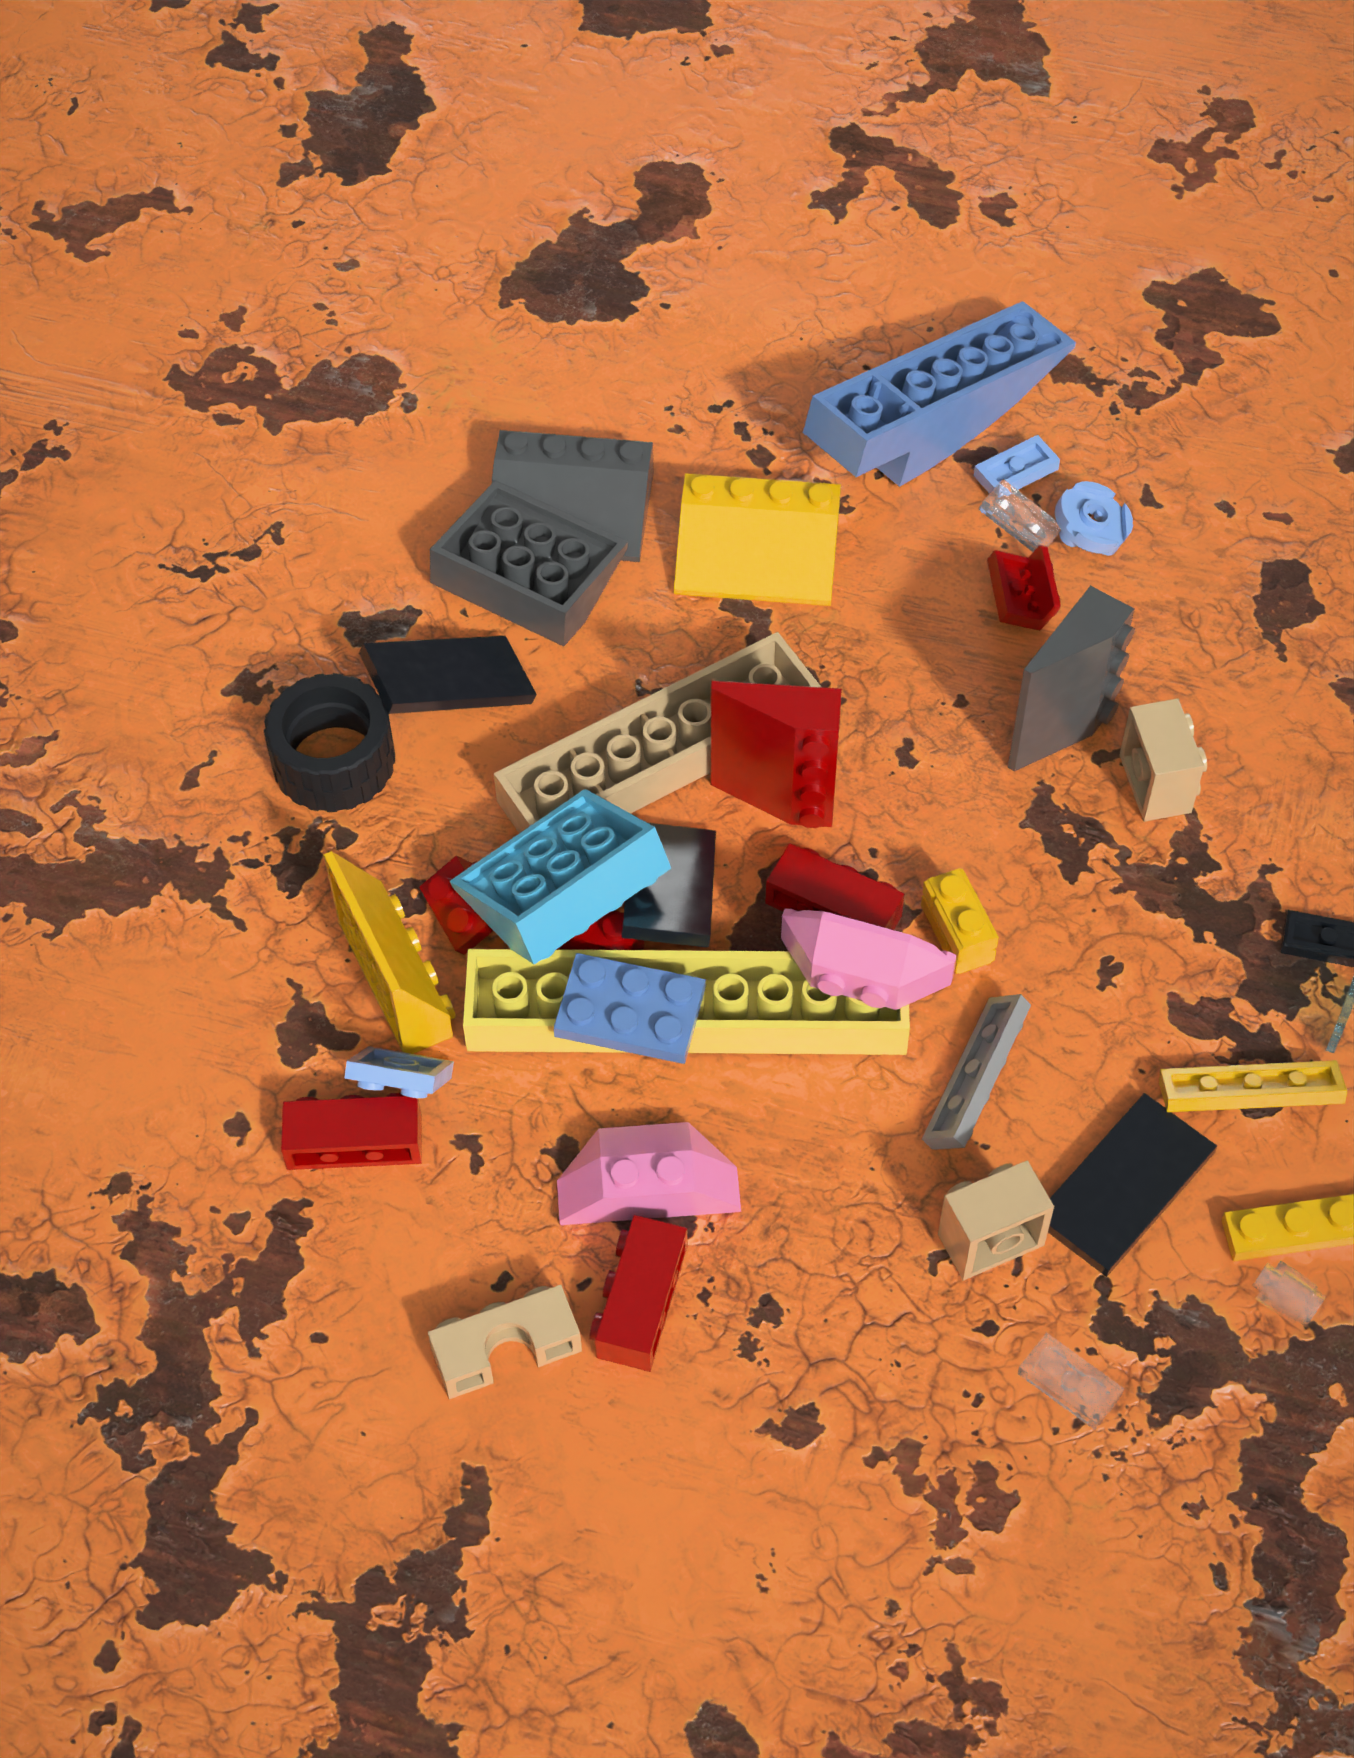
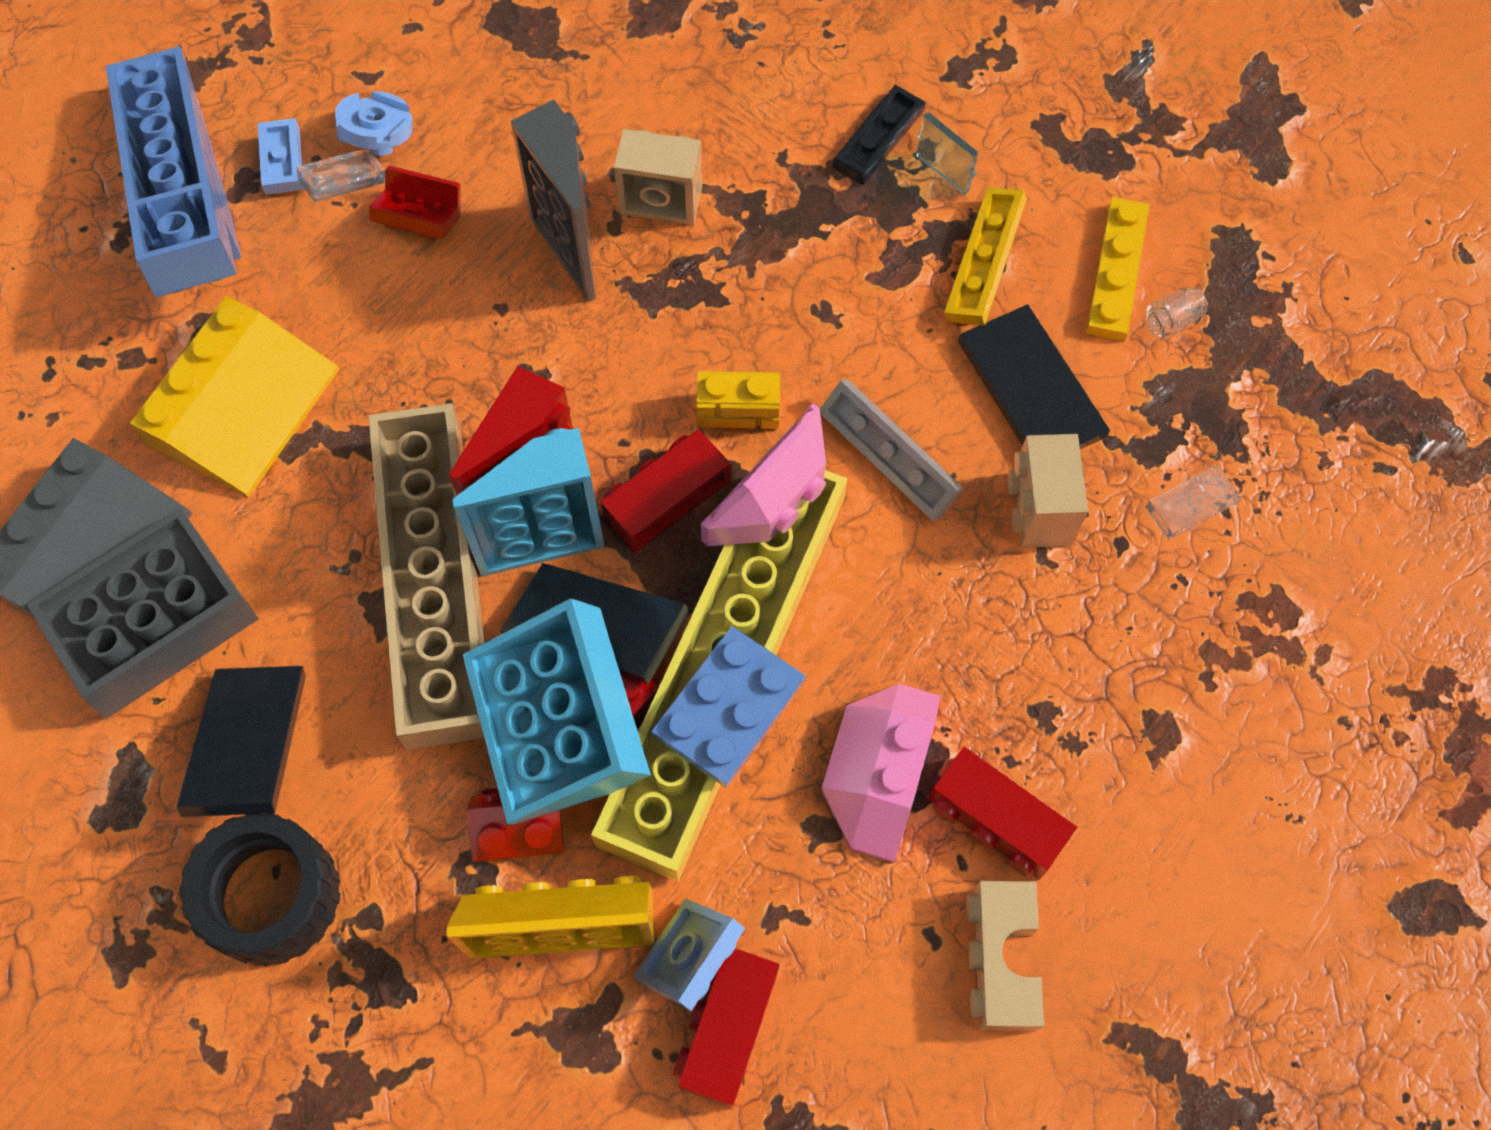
camera: 70 degrees left, 10 degrees up
none -> medium azure slope [452,428,605,577]

